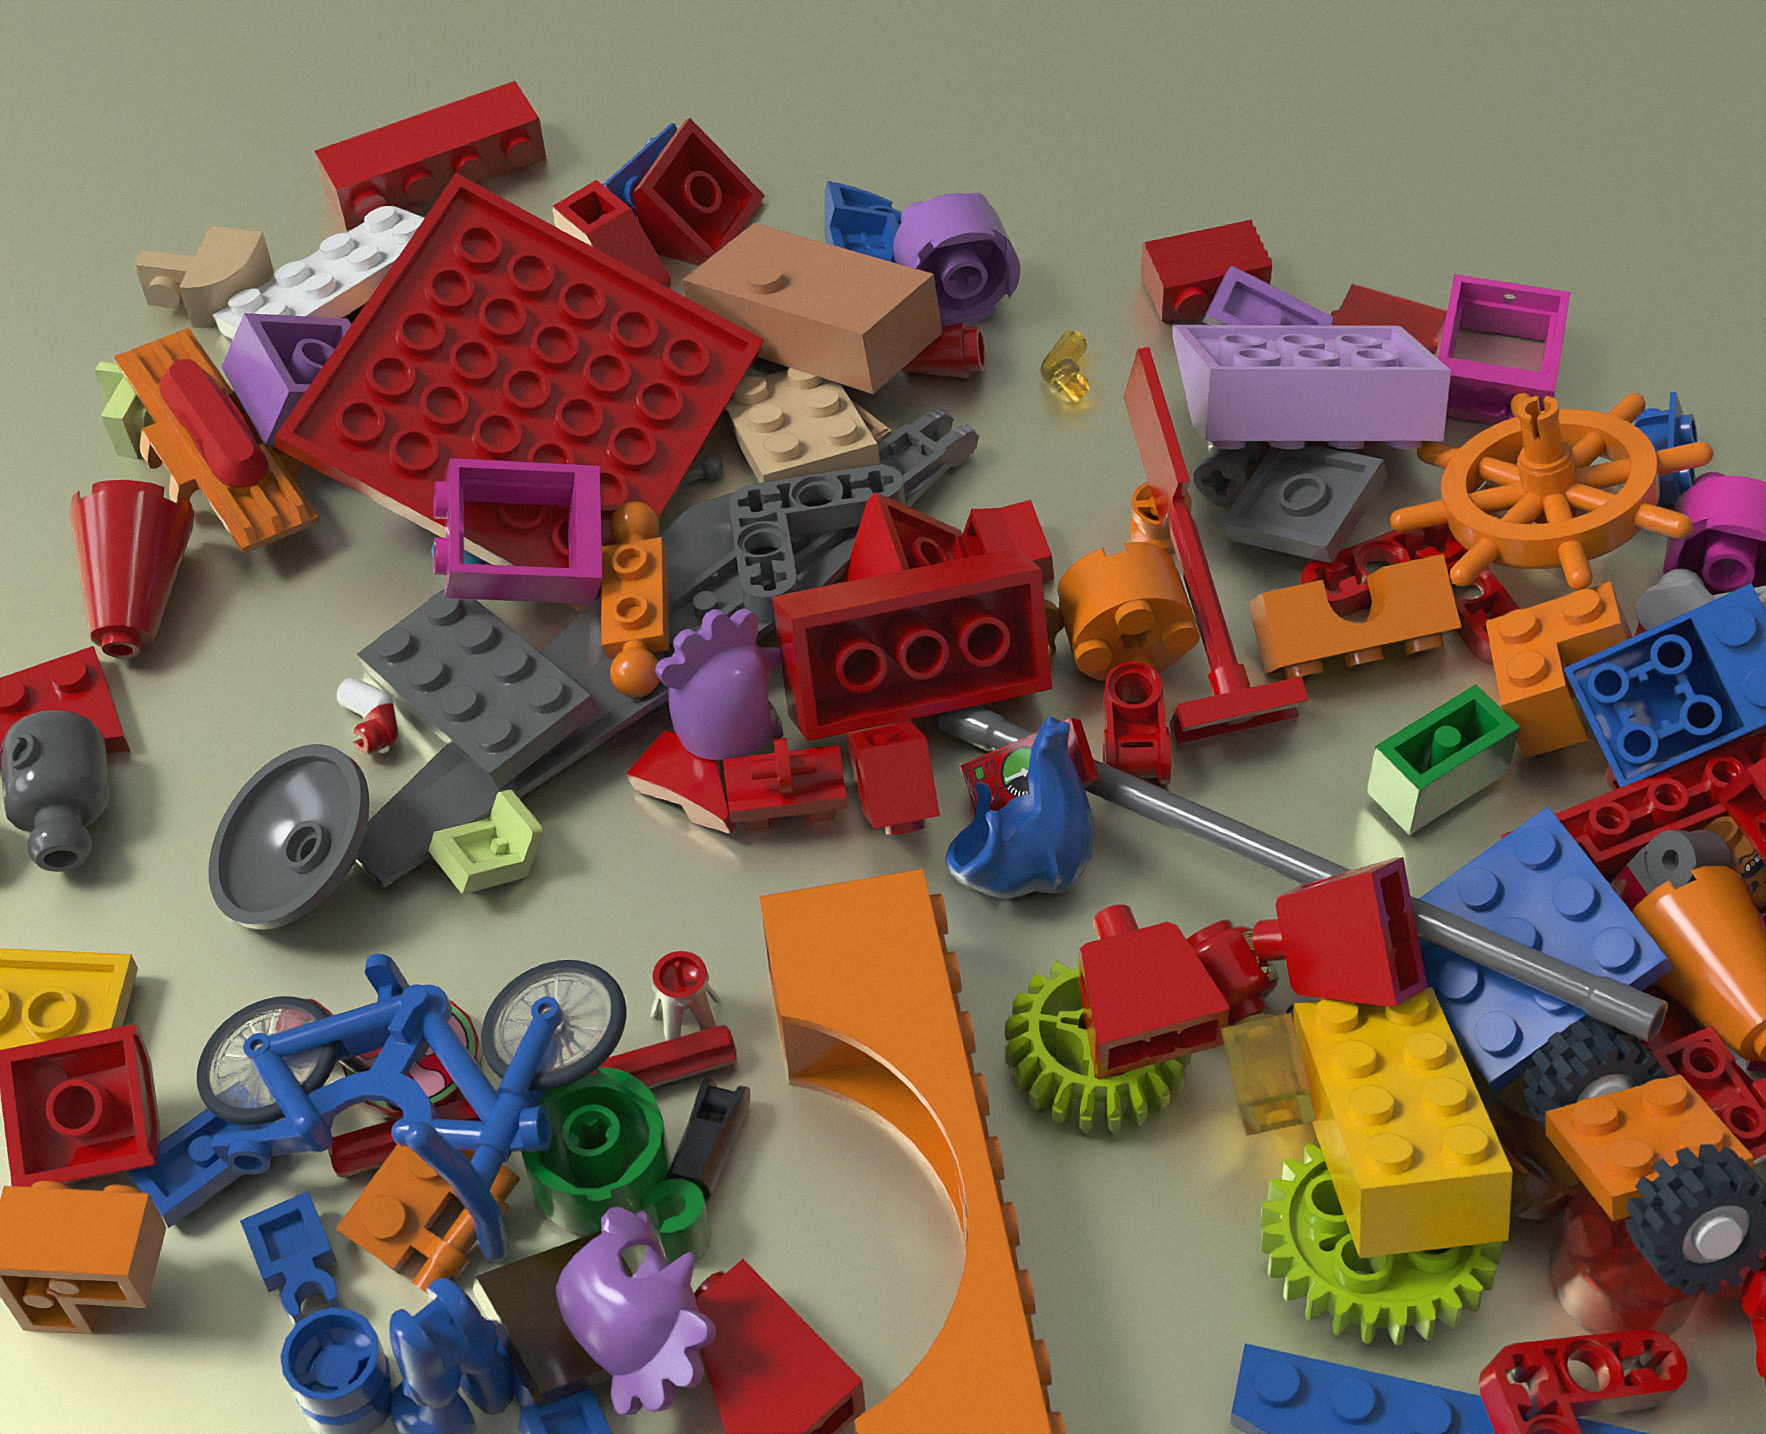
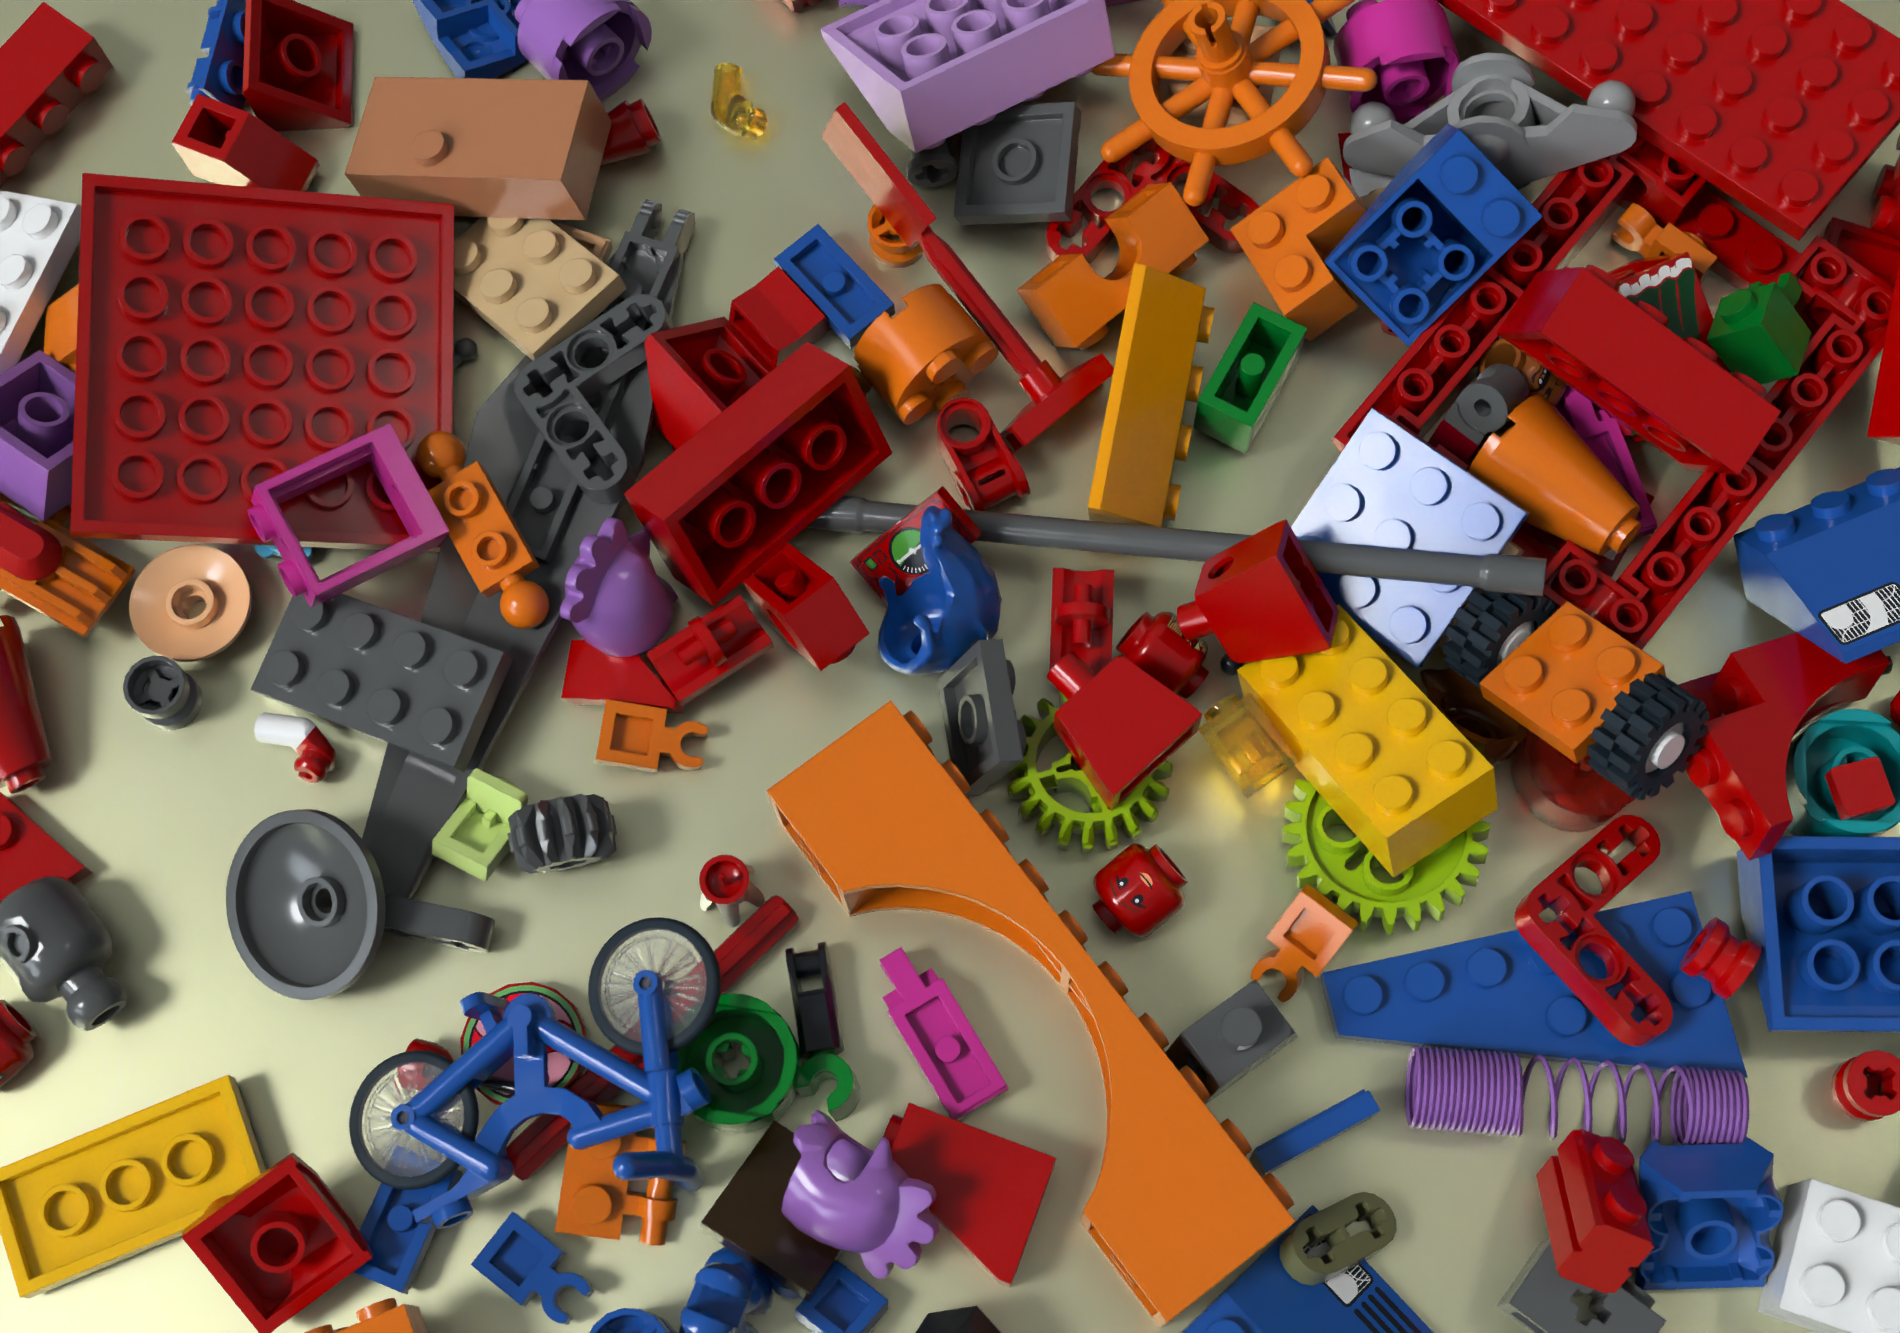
camera: 25 degrees left, 20 degrees up
none -> dark grey wheel [123,655,203,731]
none -> light nougat dish [129,545,252,662]
none -> dark grey beam [384,895,495,953]
none -> dark grey gear [508,794,617,874]
none -> orange plate [595,699,708,773]
none -> blue plate [774,224,895,349]
none -> dark pink hinge [879,947,1009,1121]
none -> dark grey hinge [937,639,1026,797]
none -> red hips [1049,568,1114,674]
none -> light orange slope [1088,263,1215,527]
none -> red head [1092,844,1188,938]
none -> dark grey torso [1165,979,1298,1105]
none -> orange plate [1251,883,1359,1003]

